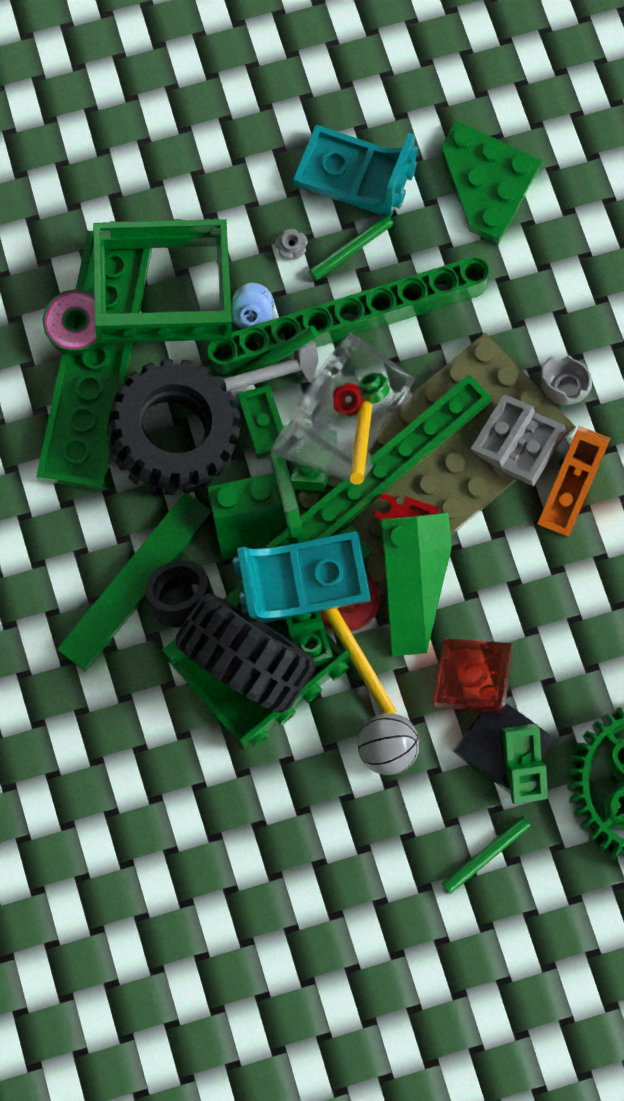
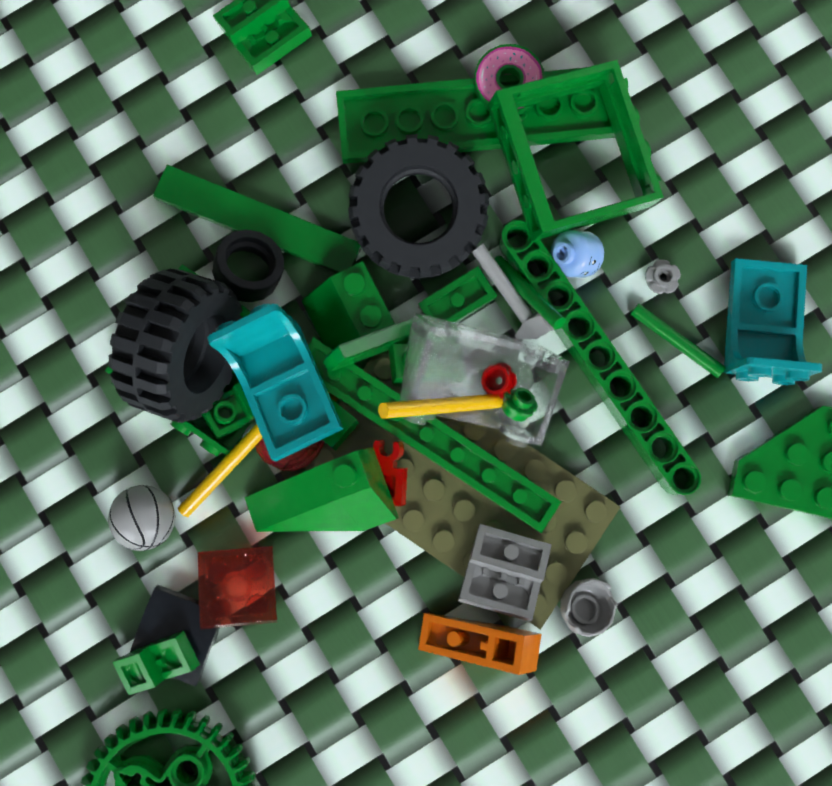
camera: 75 degrees right, 10 degrees up
green bar [441,816,531,895] -> none

